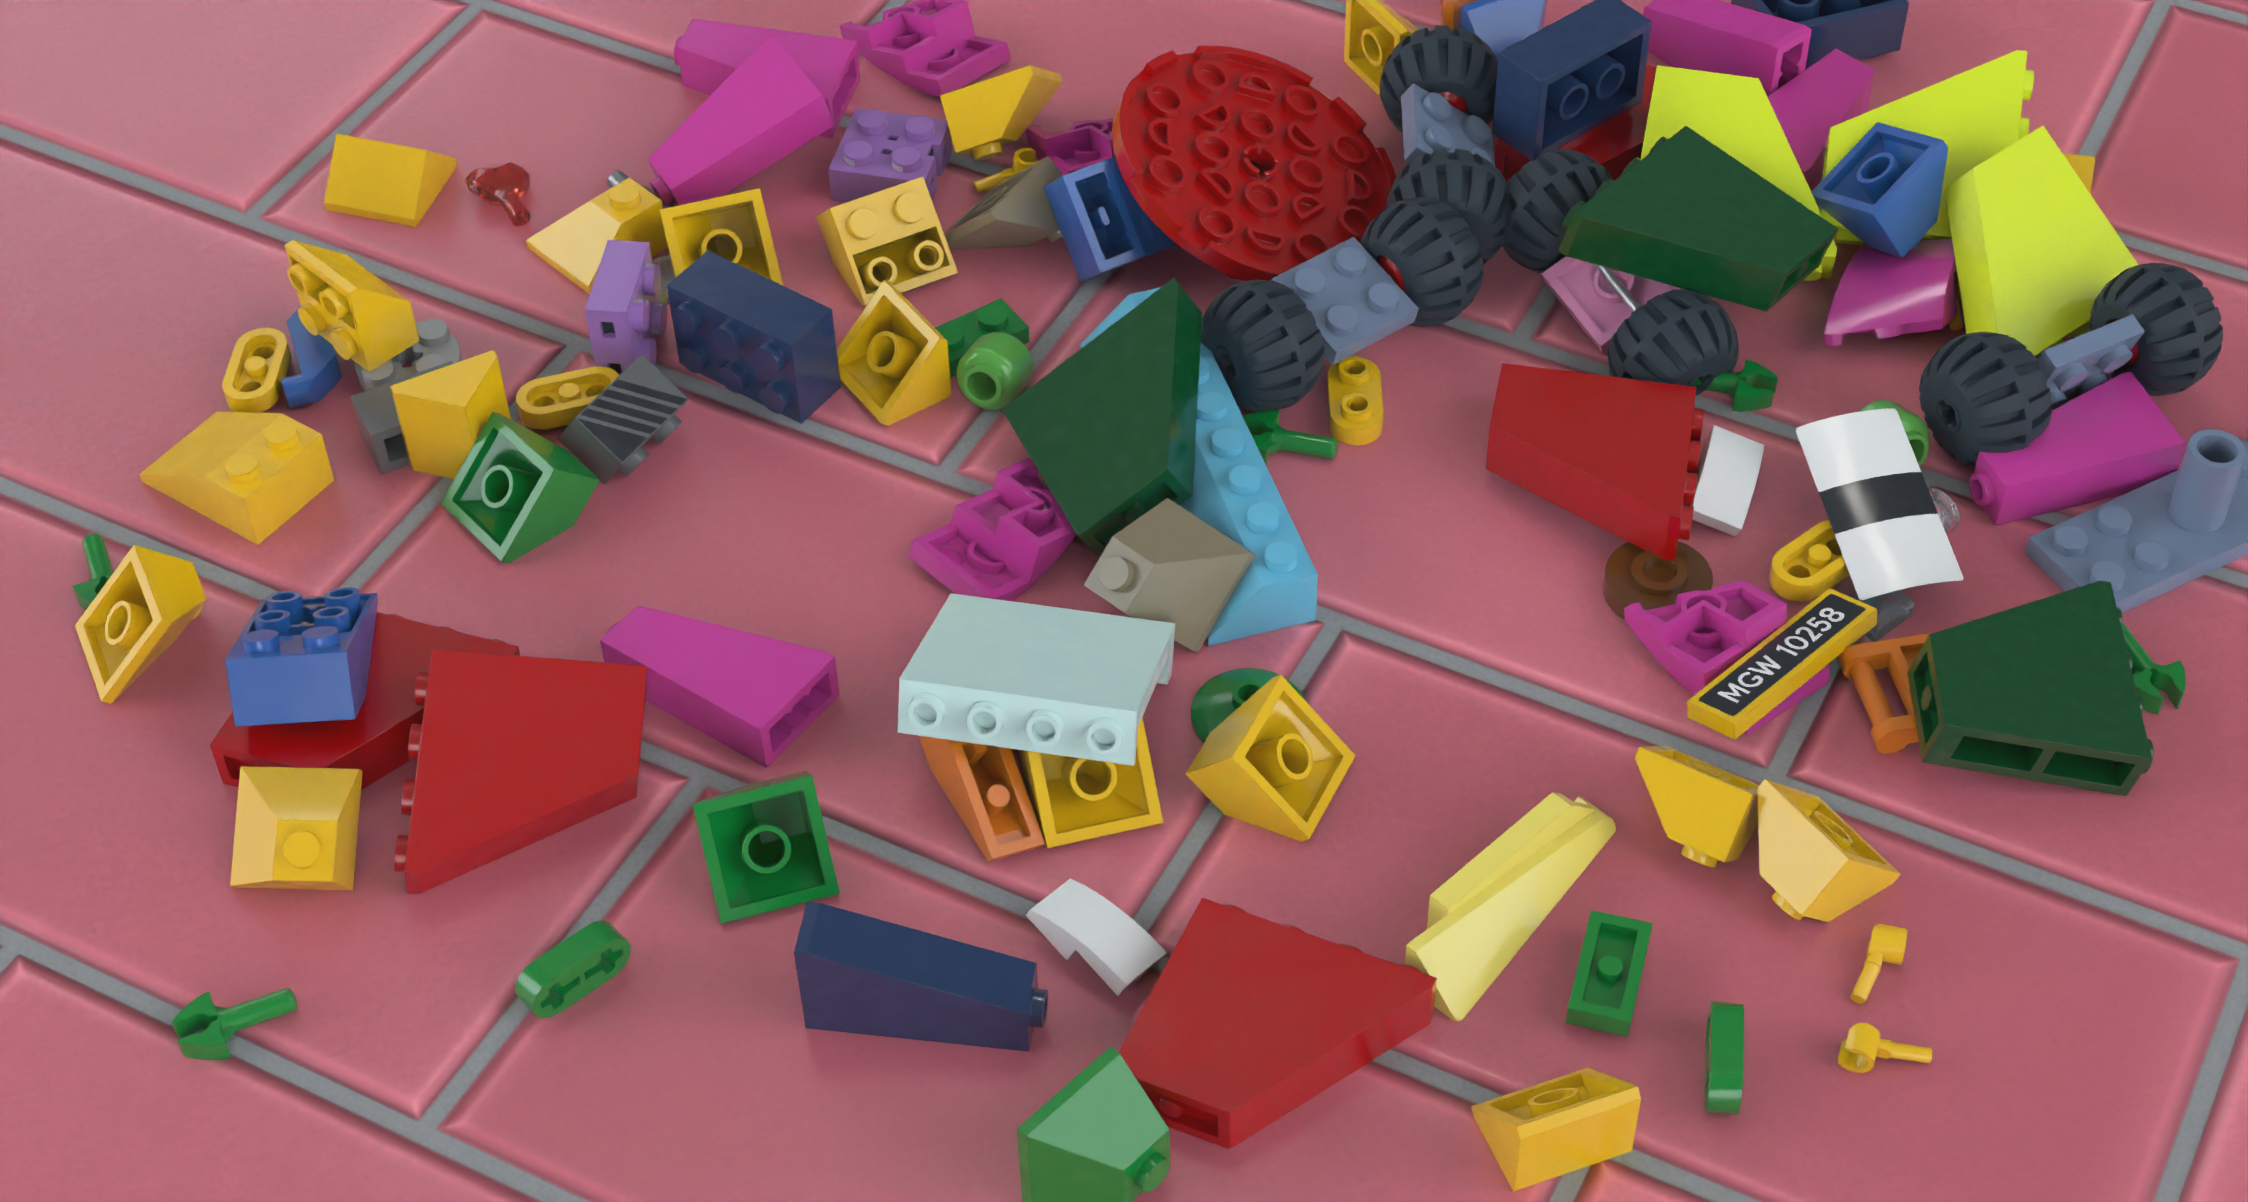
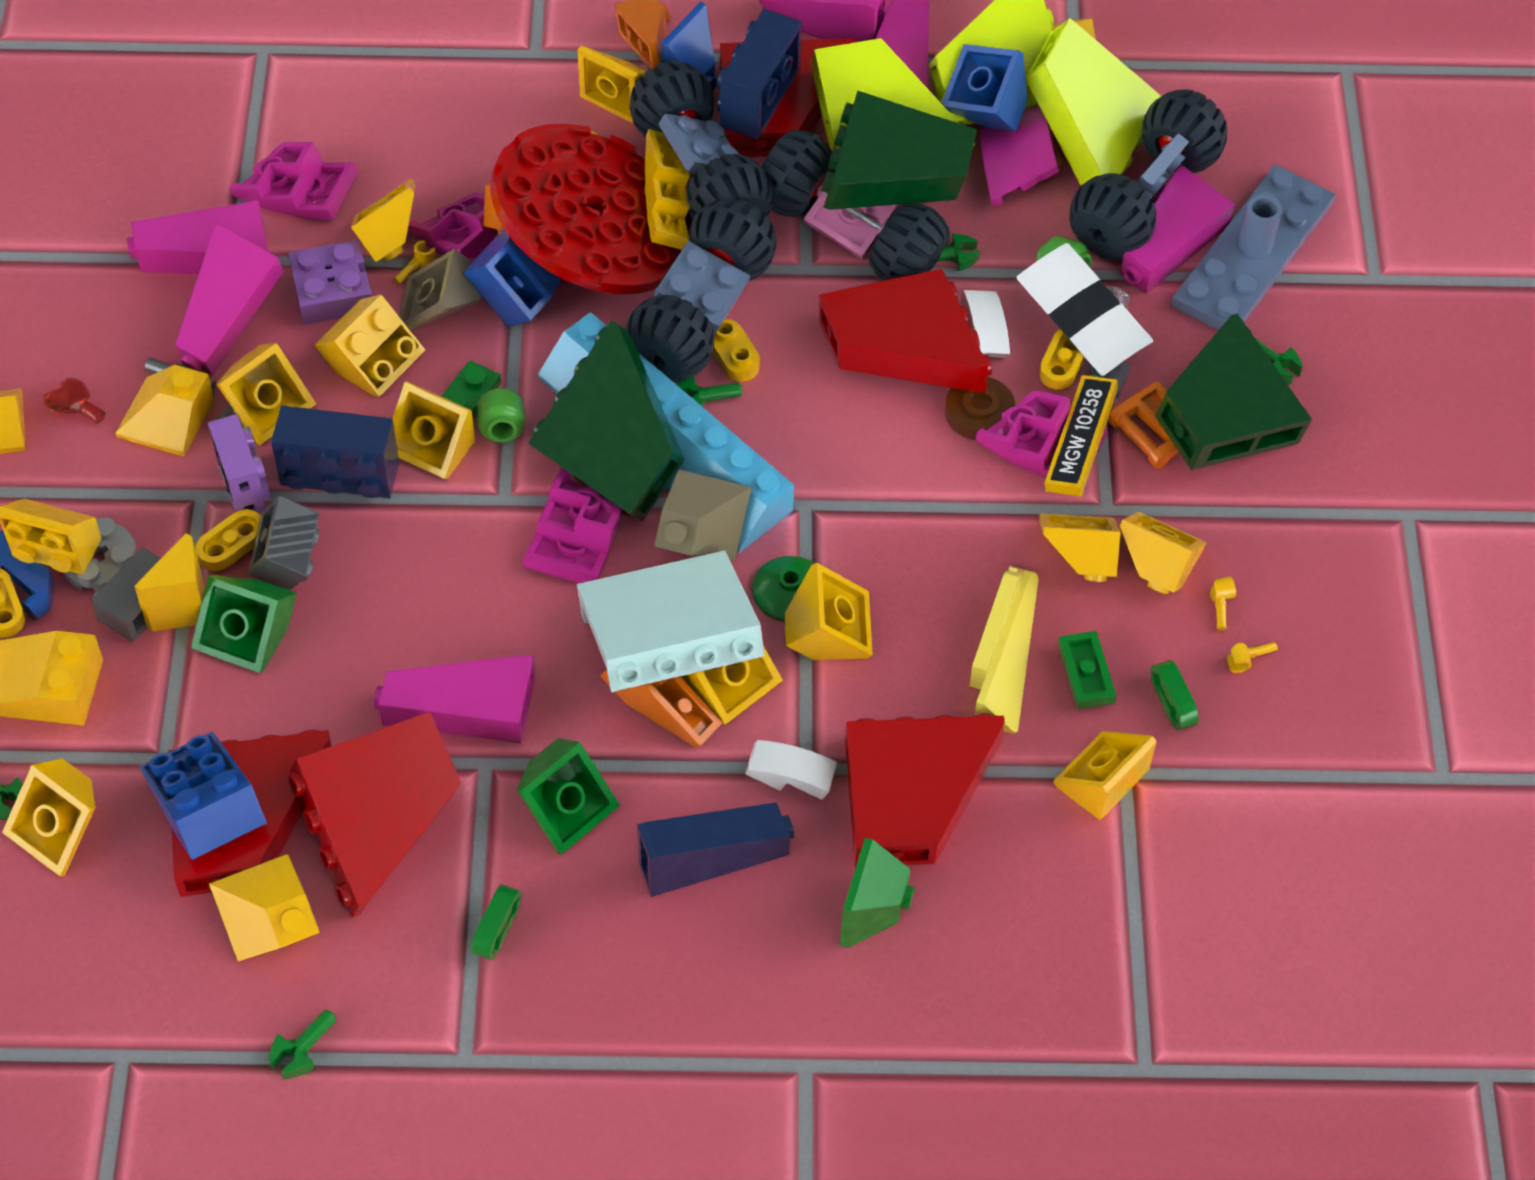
camera: 30 degrees left, 10 degrees up
none -> yellow slope [645,129,690,250]

